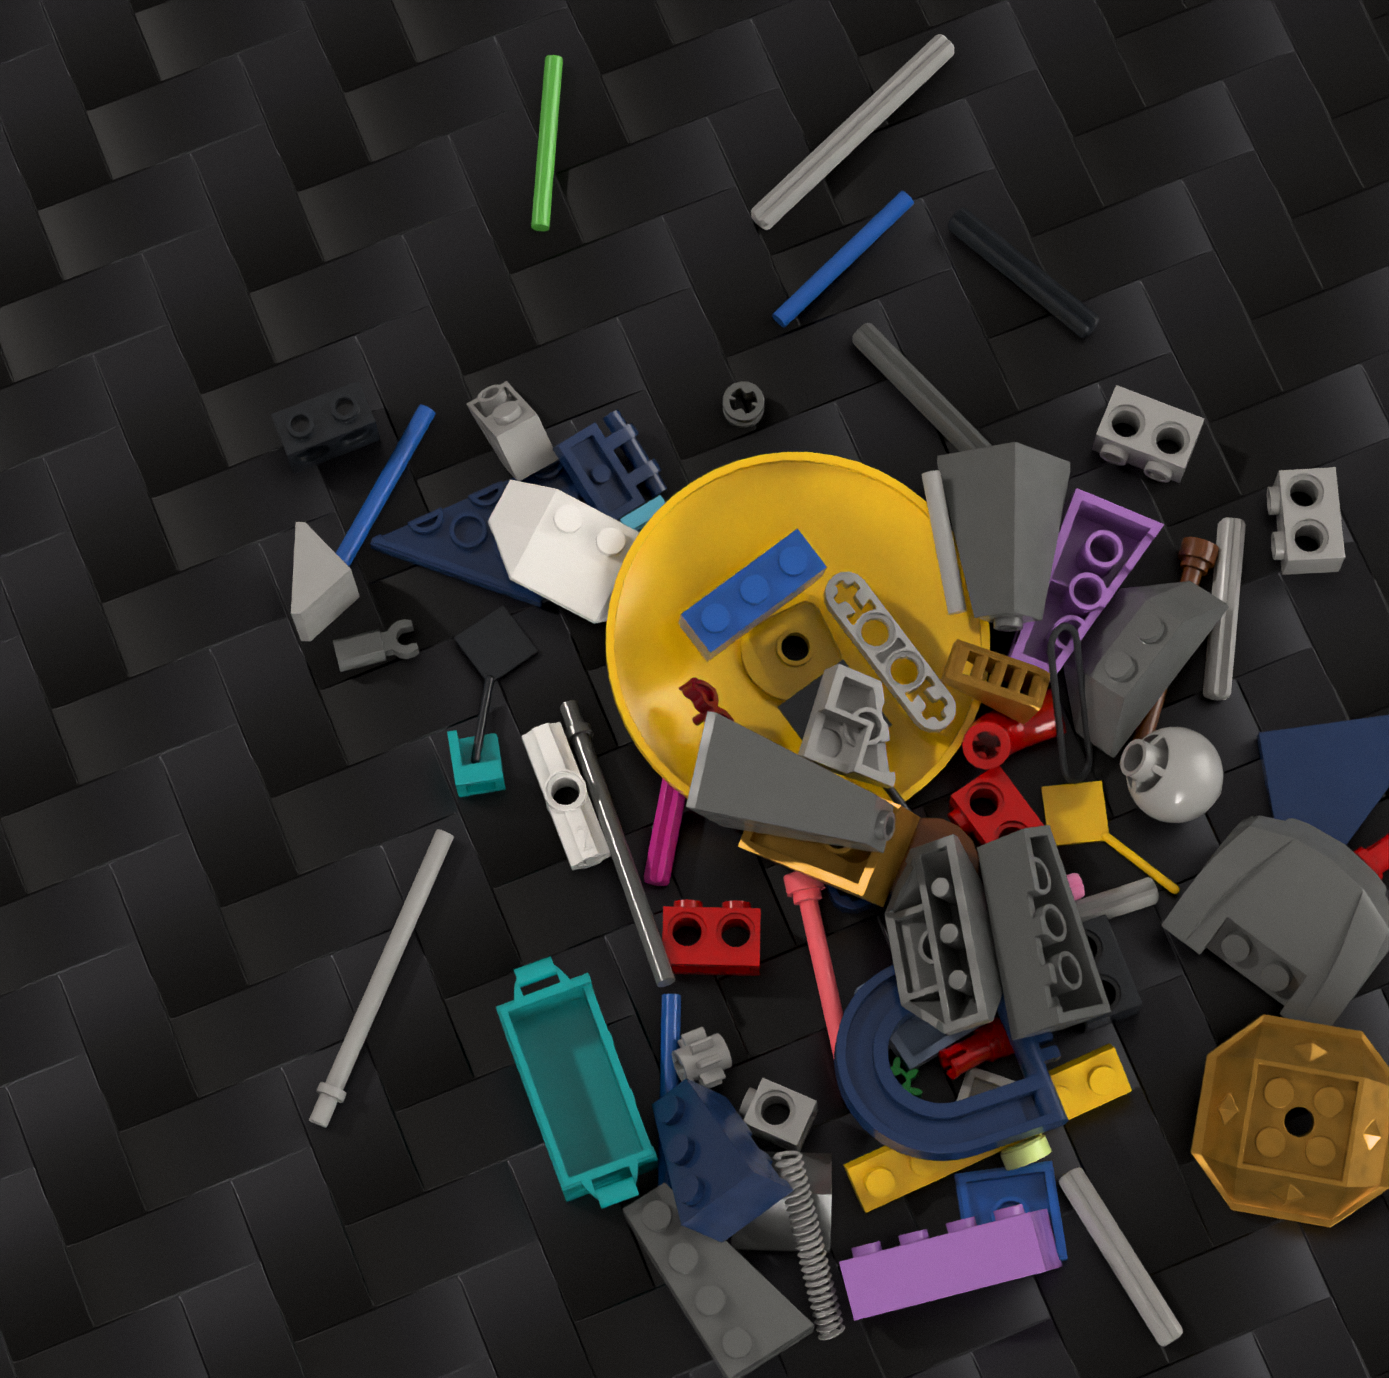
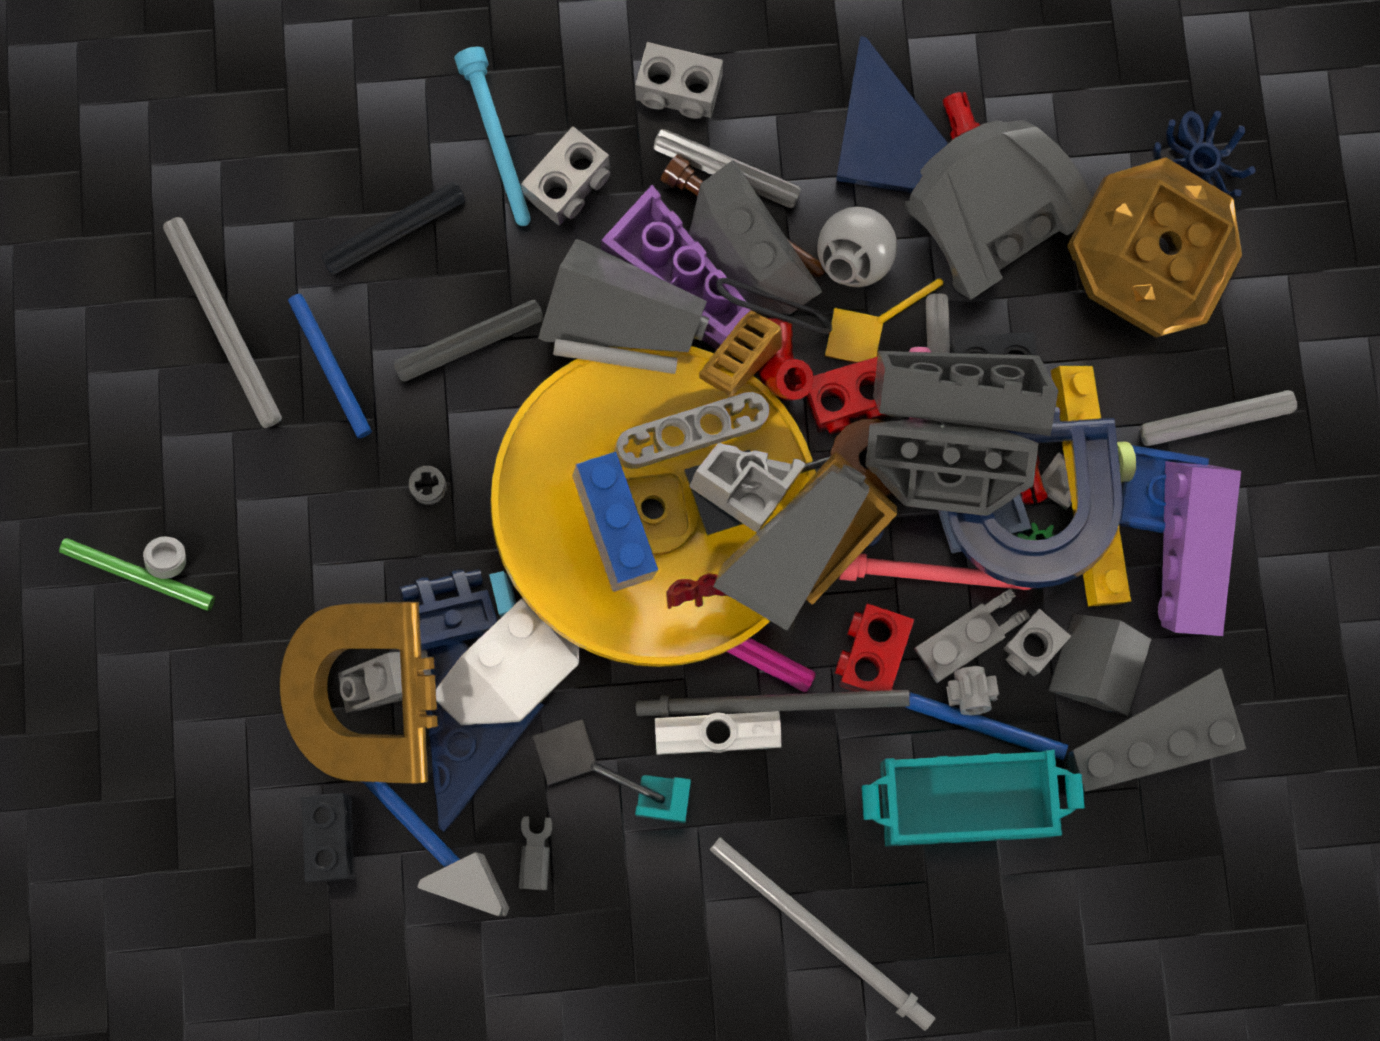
camera: 75 degrees left, 5 degrees up
dark blue wedge [652,1078,794,1243] -> none
light grey piece [773,1151,845,1340] -> none
none -> light grey tile [143,536,186,579]
none -> pearl gold piece [280,602,438,783]
none -> medium azure piece [454,47,531,226]
none -> light grey hinge [914,588,1030,683]

